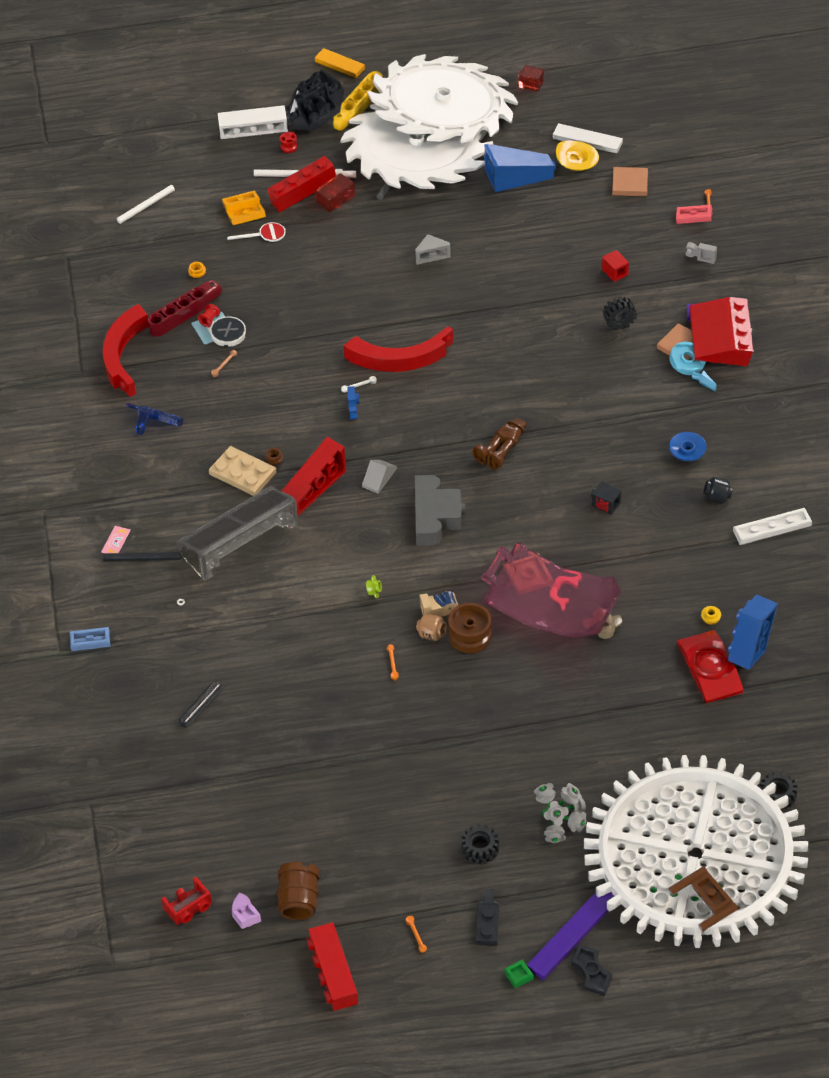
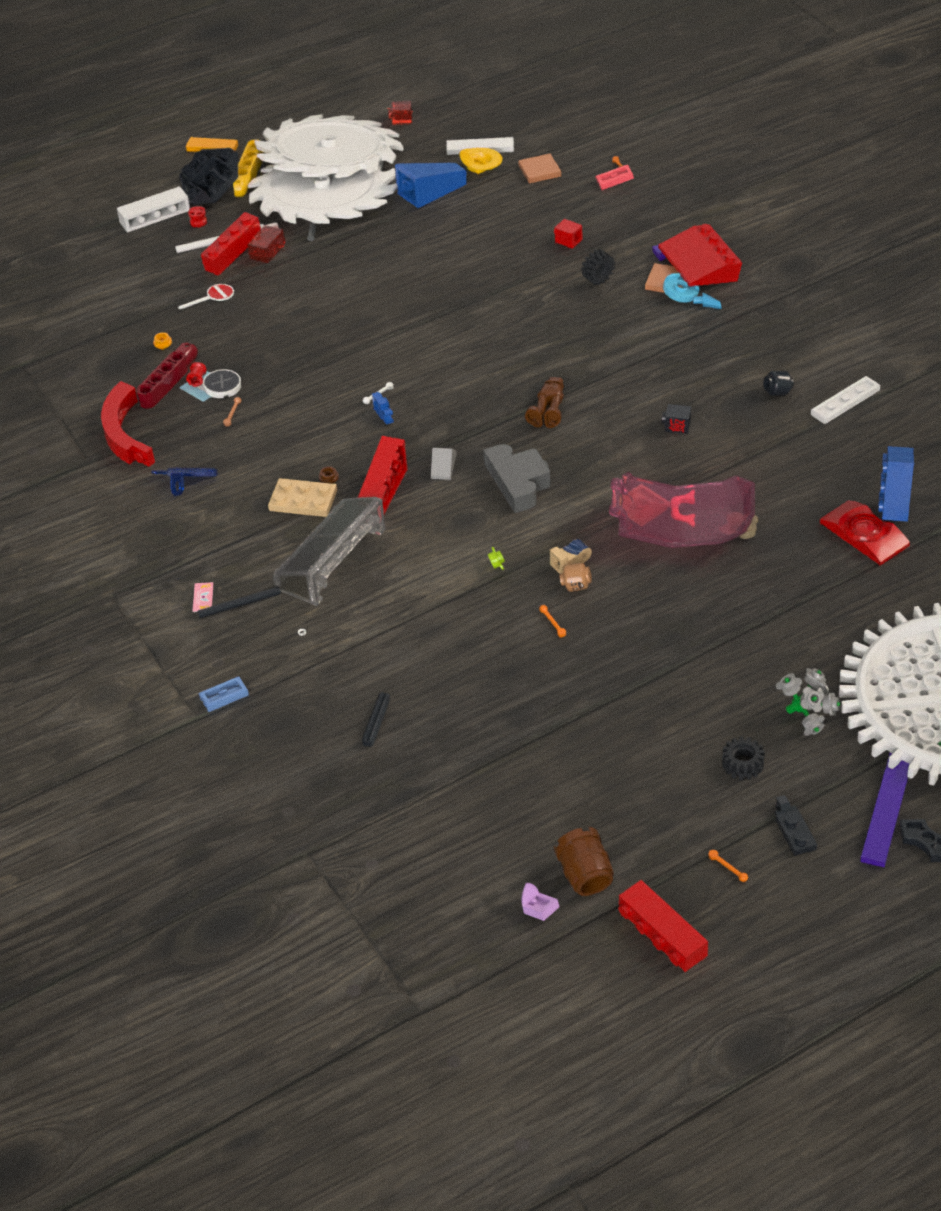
camera: 20 degrees left, 5 degrees down
white bar [117,185,175,224] -> none
red window [161,877,212,925] -> none
light orange slope [222,190,266,225] -> none
red arch [343,326,454,372] -> none
light grey slope [415,234,451,265] -> none
reddish brown wheel [448,603,492,653] -> none
green tile [504,959,534,989] -> none
blue dish [669,432,707,461] -> none
light grey plate [686,242,717,264] -> none
yellow plate [701,606,721,625] -> none

